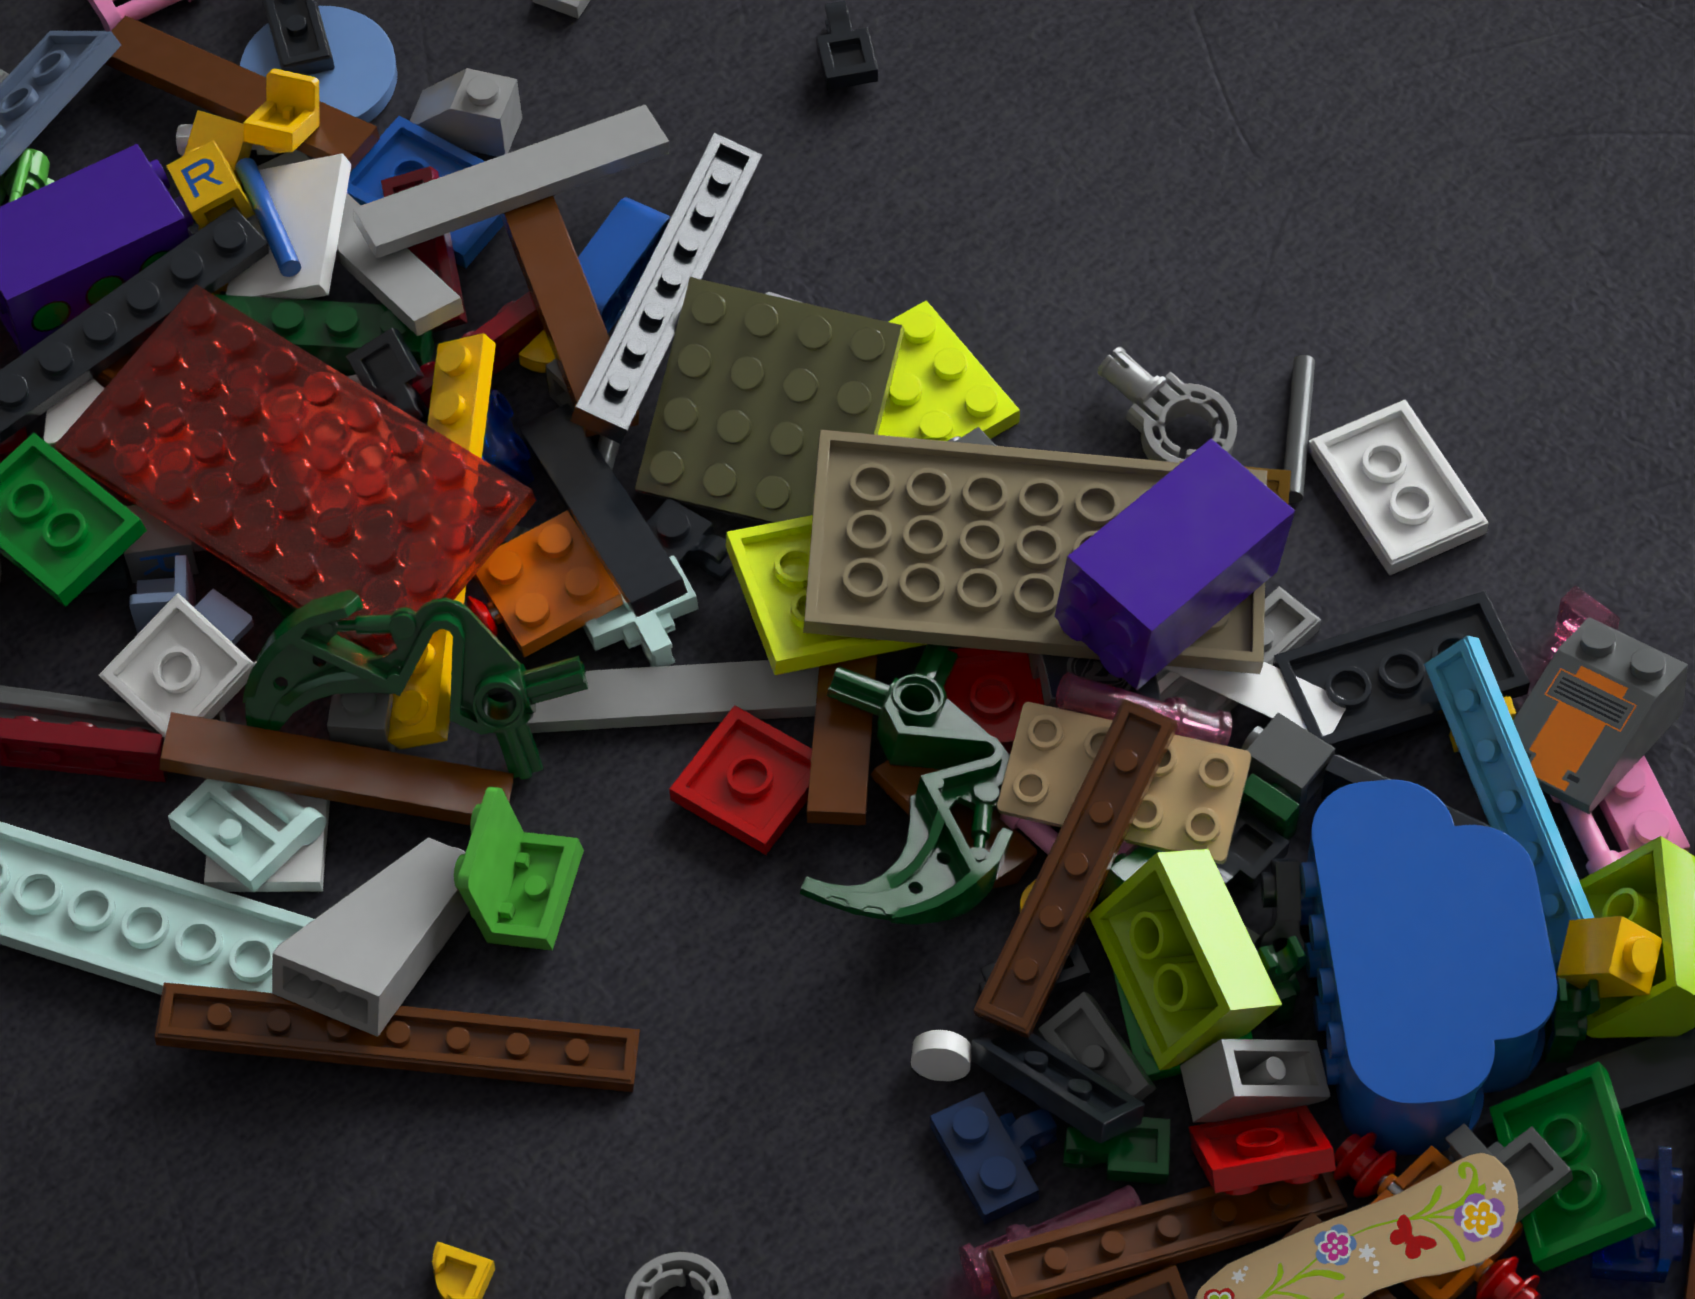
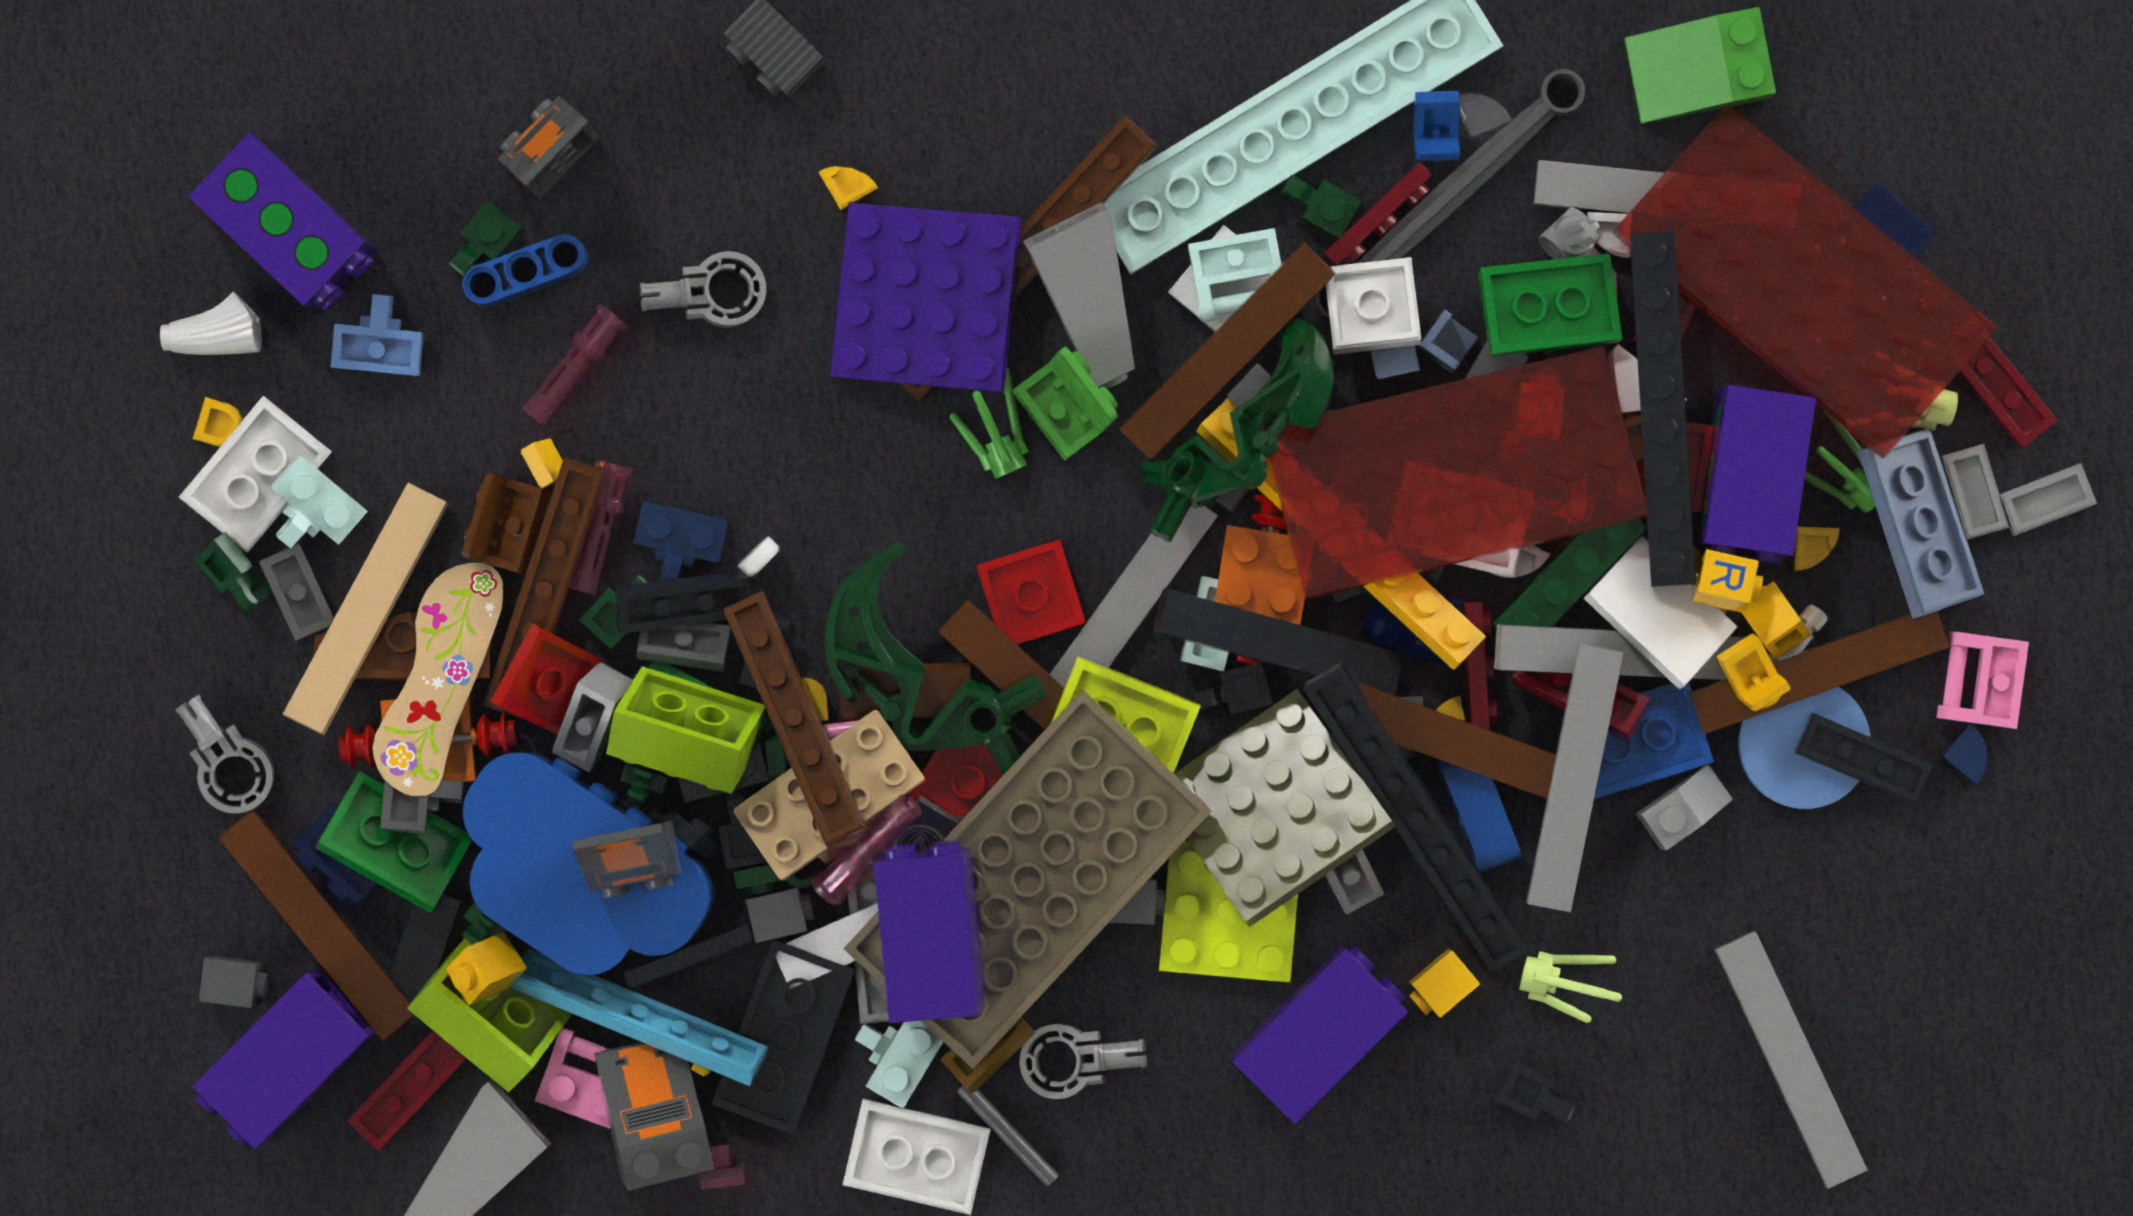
camera: 125 degrees right, 30 degrees up
blue bar [235,158,301,277] -> none
black plate [346,328,429,431] -> none
none -> dark grey slope [571,821,682,898]
none -> dark purple plate [830,203,1022,393]
none -> light aqua hinge [855,1021,943,1109]
none -> bright green plant [950,367,1029,479]
none -> dark purple brick [1229,945,1408,1124]
none -> dark green plate [1281,175,1361,239]
none -> yellow brick [1409,948,1480,1018]
none -> yellowish green plant [1519,951,1622,1023]

